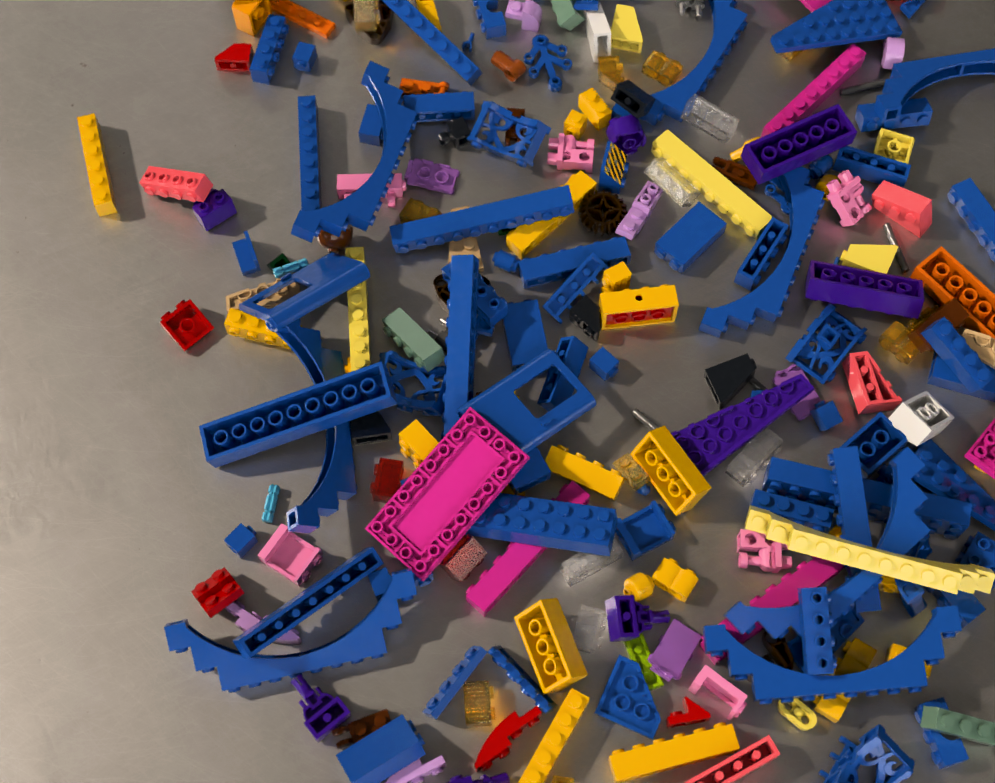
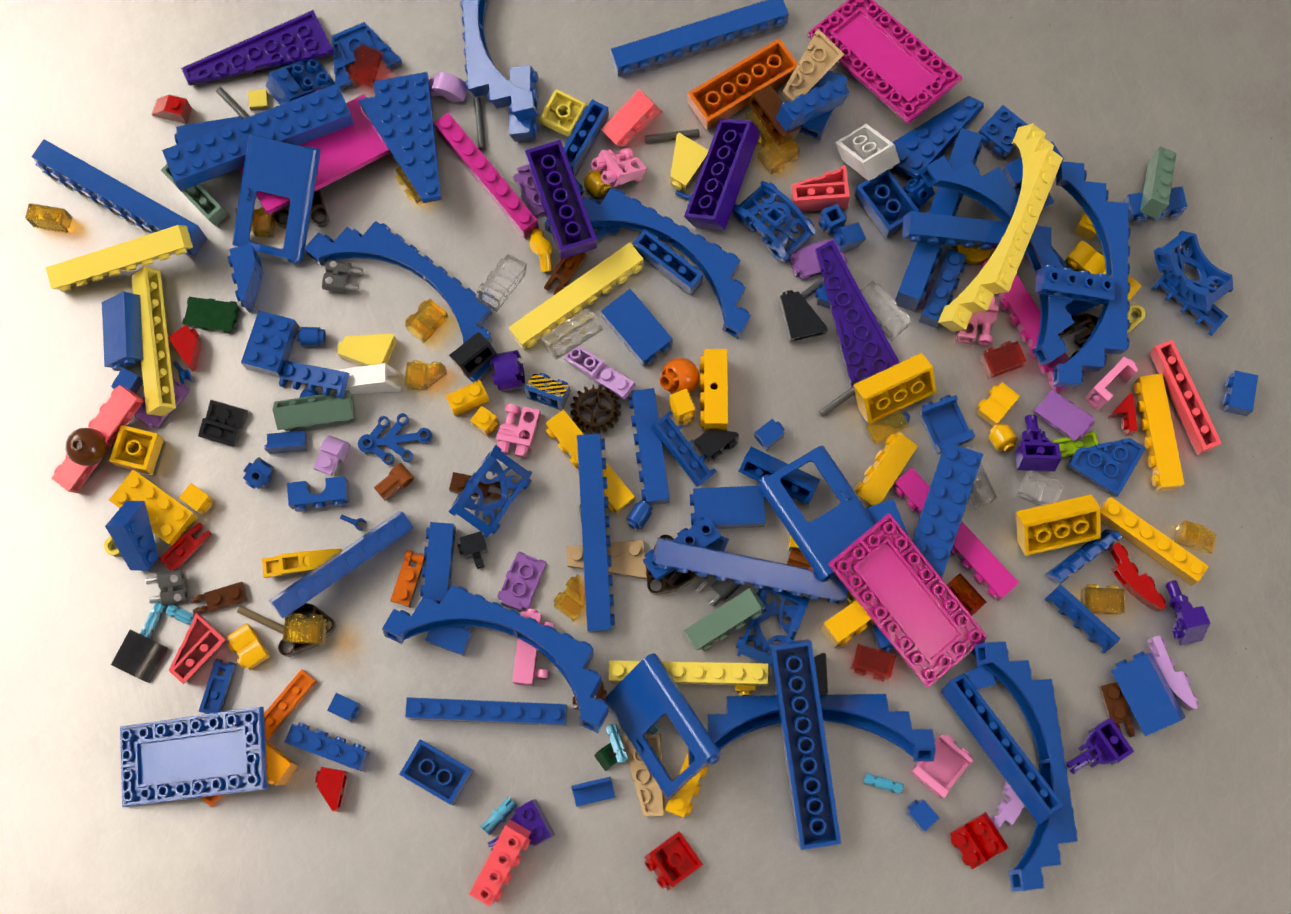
camera: 80 degrees left, 10 degrees up
none -> blue brick [399,739,474,806]
none -> medium azure pin [480,797,517,835]
none -> orange brick [660,358,699,394]
none -> blue brick [818,204,847,235]
none -> clear red brick [980,341,1027,379]

